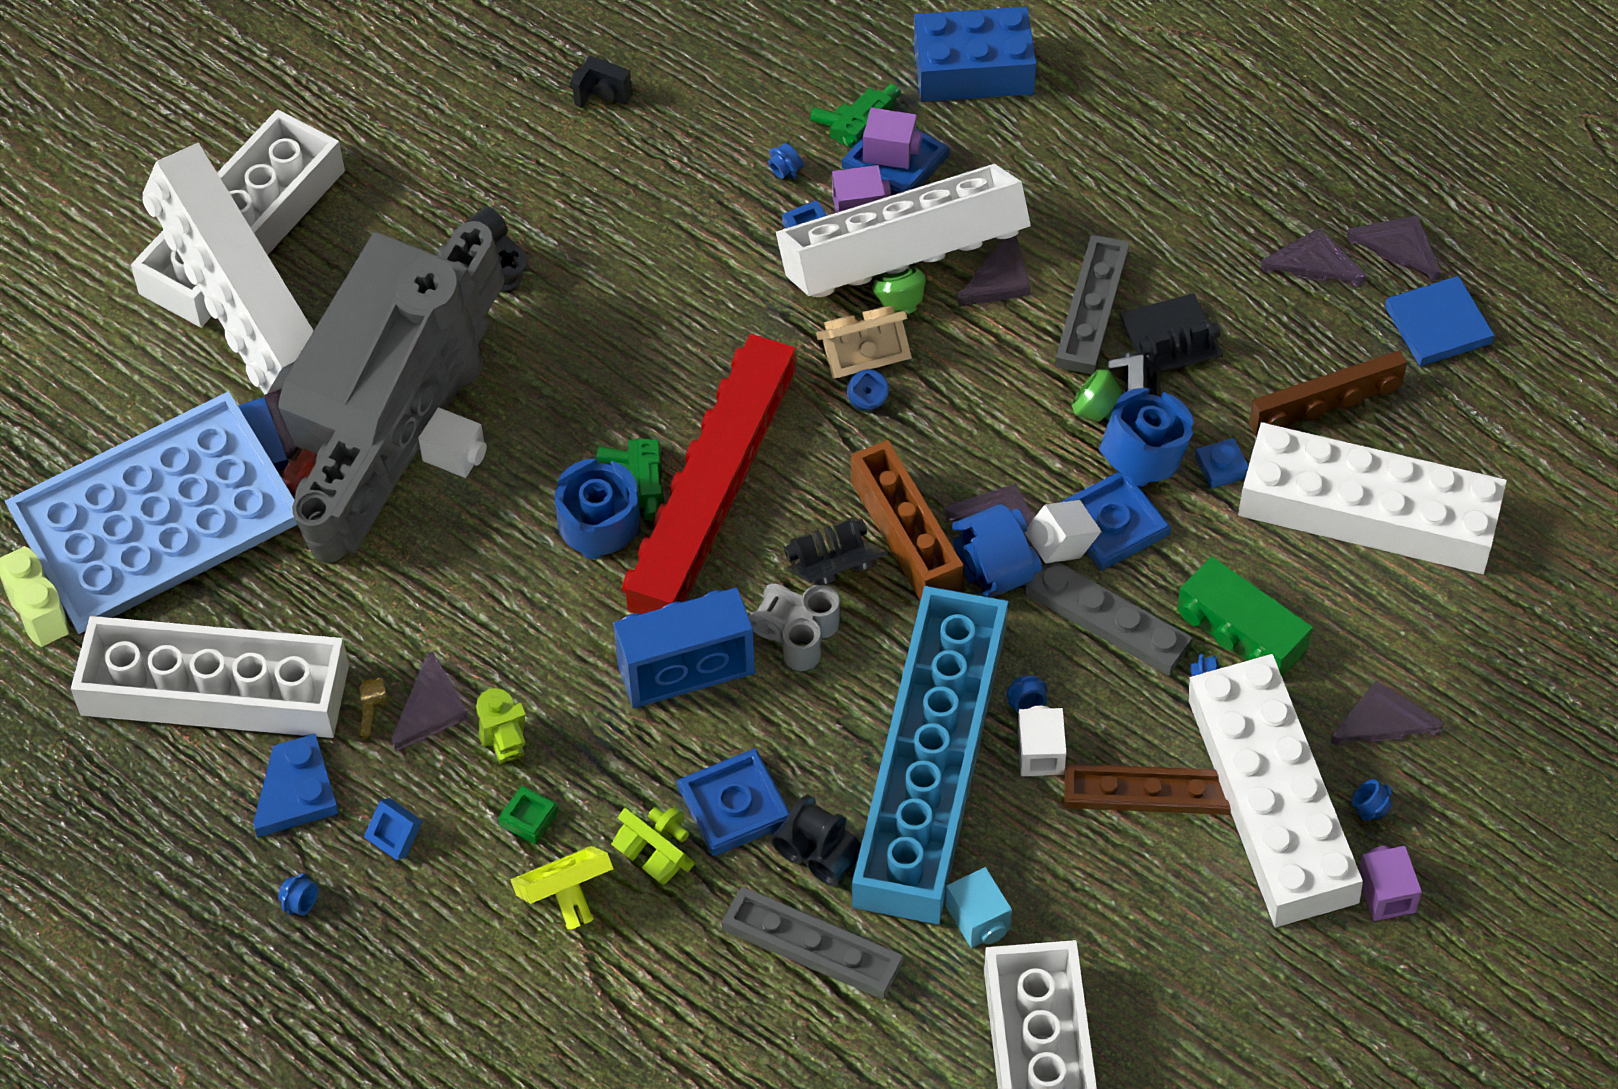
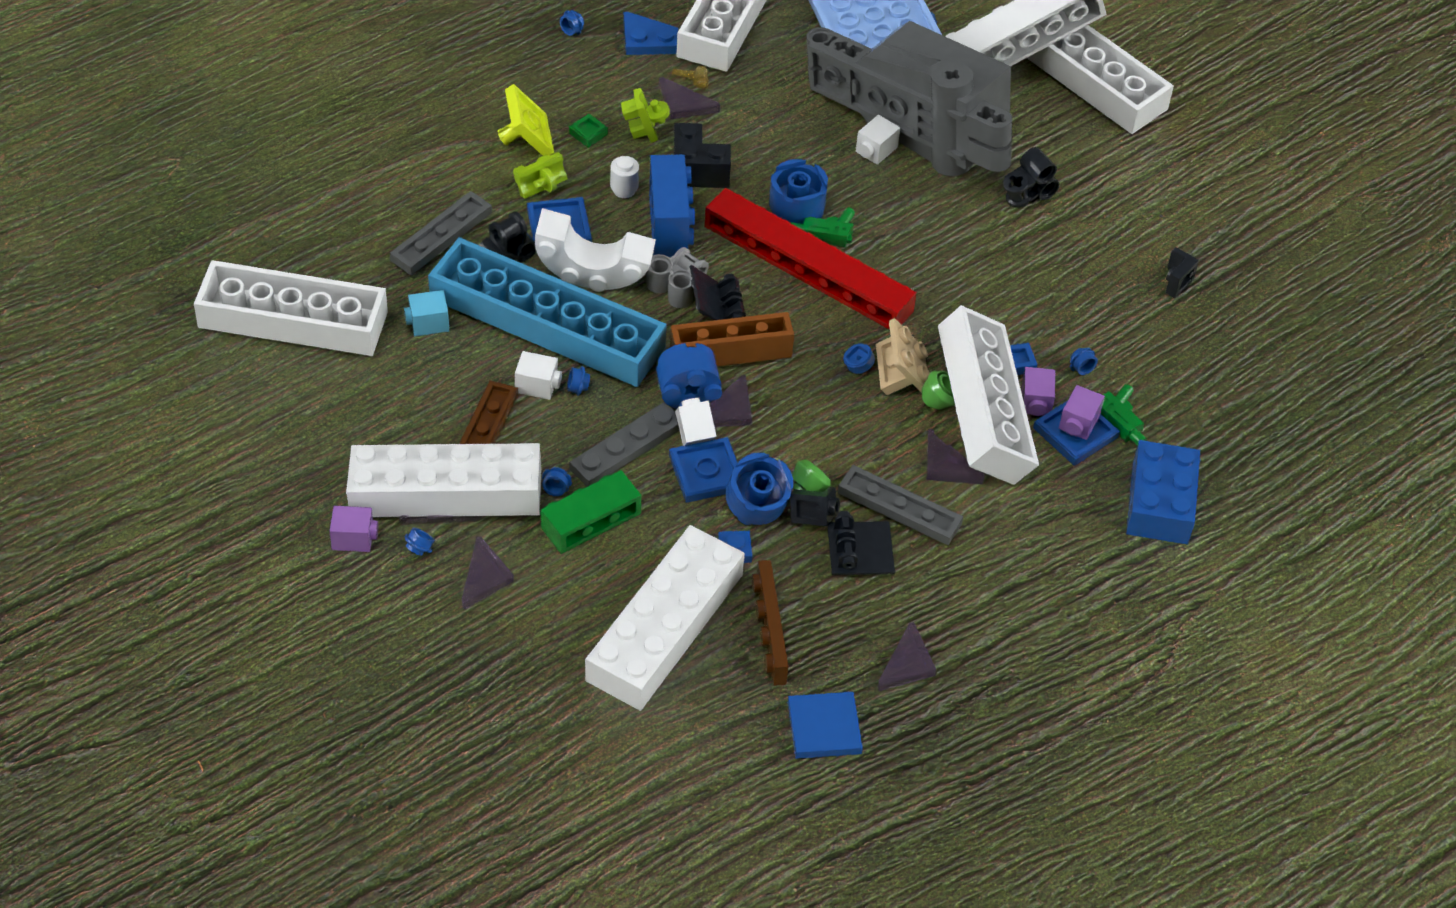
camera: 100 degrees right, 5 degrees down
blue plate [364,798,423,860] -> none
clear purple tile [1346,215,1441,281] -> none
none -> white brick [535,208,656,292]
none -> white brick [610,156,639,198]
none -> black brick [673,123,731,188]

